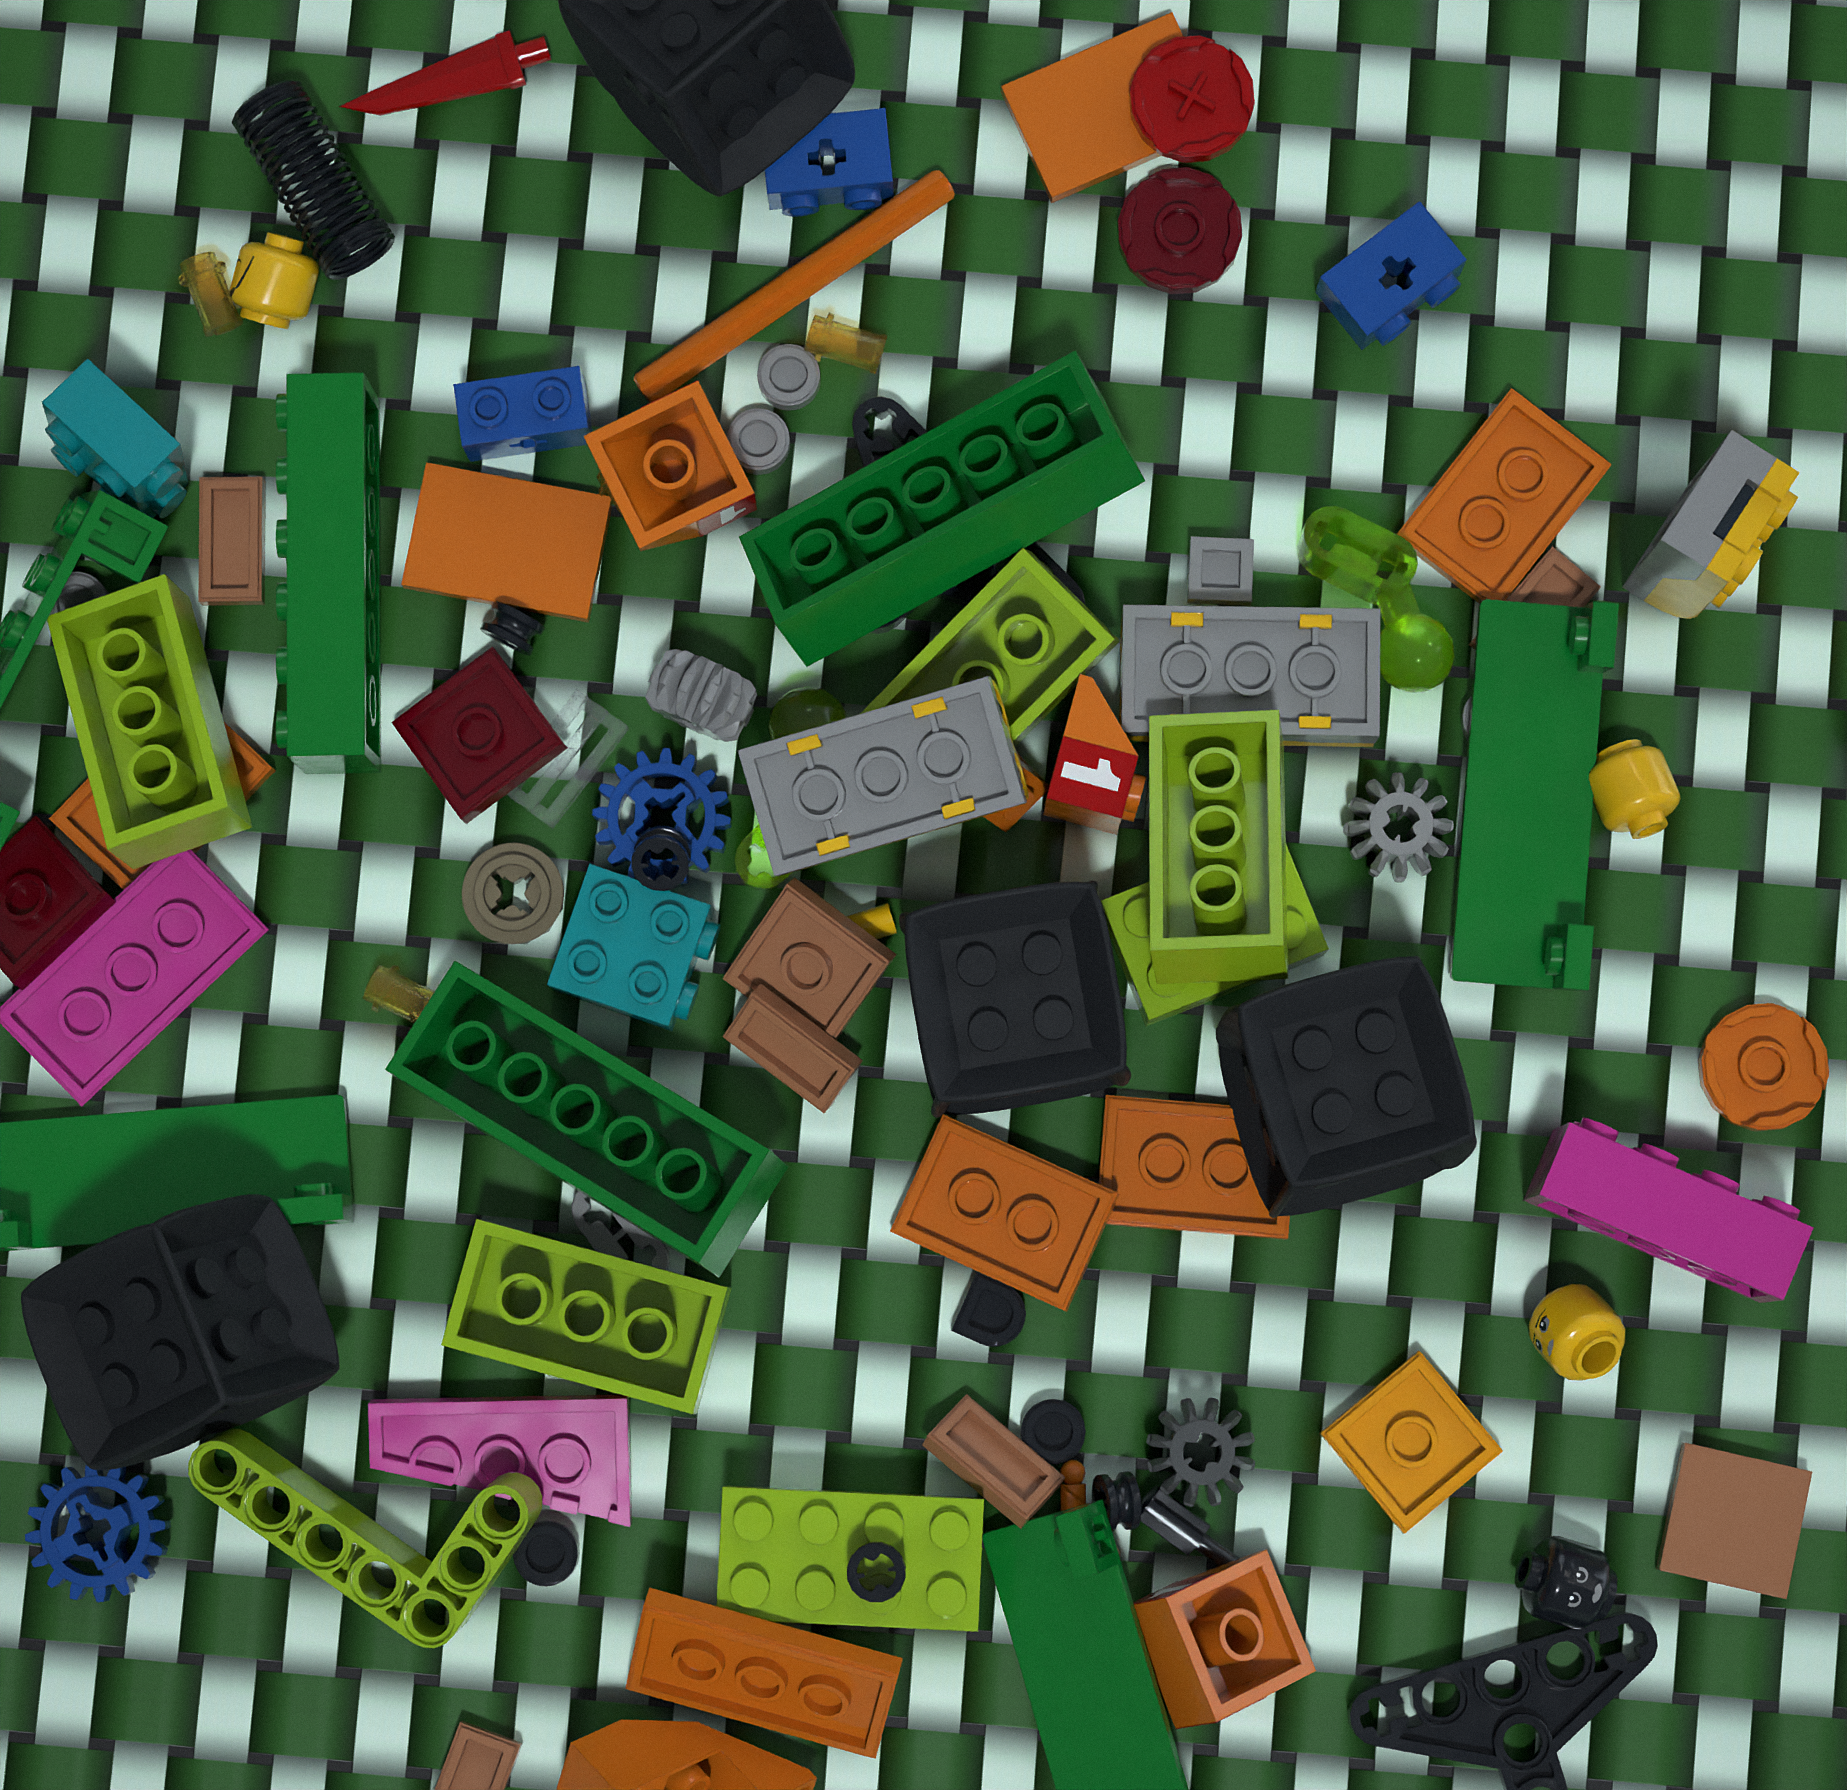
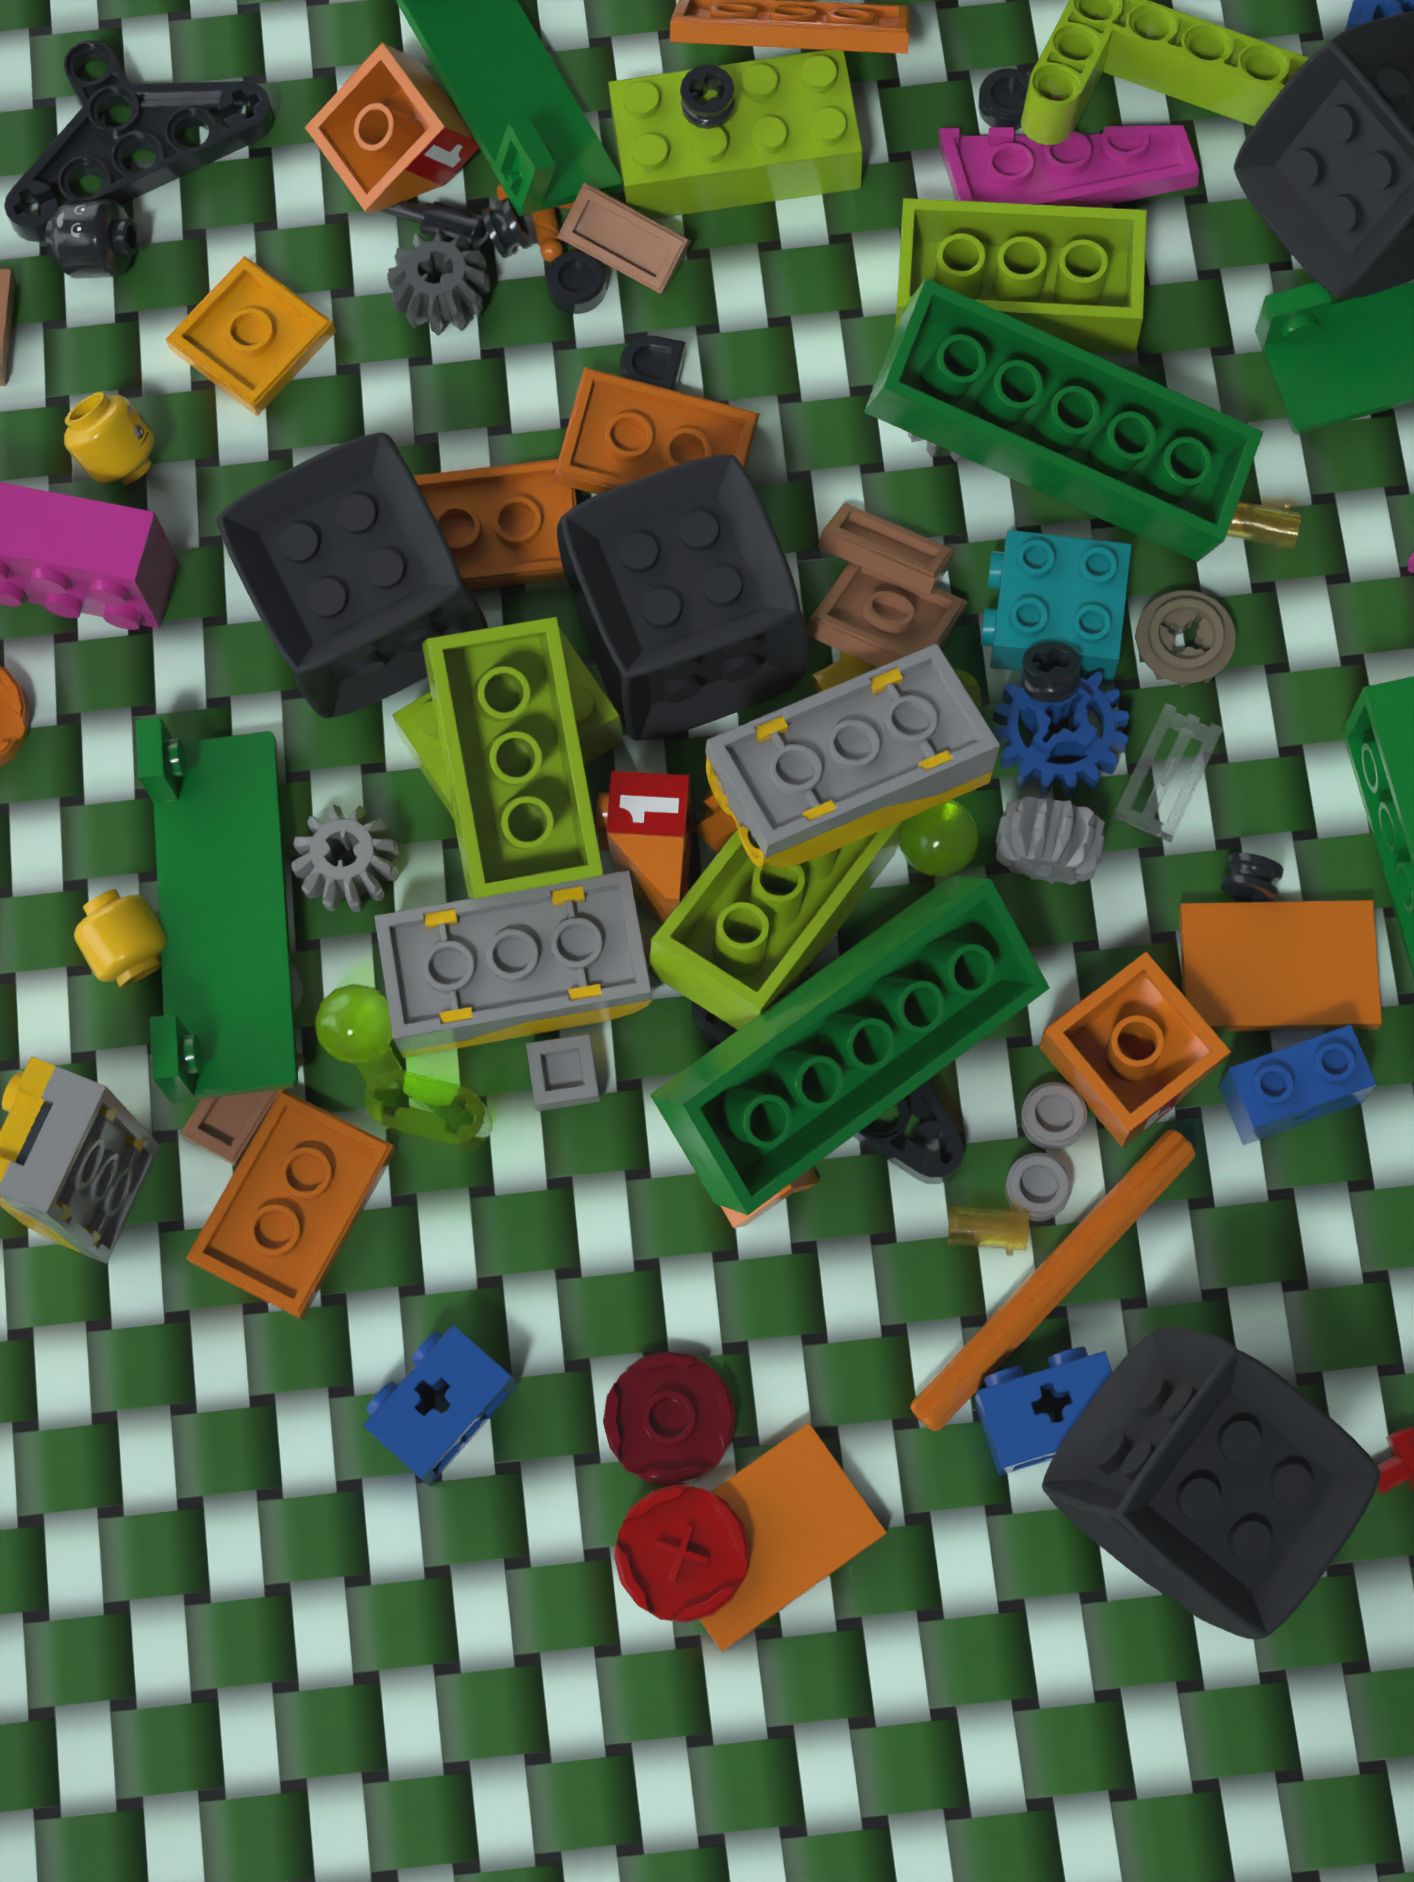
camera: 170 degrees right, 10 degrees down
dark red tile [391,646,568,824] -> none

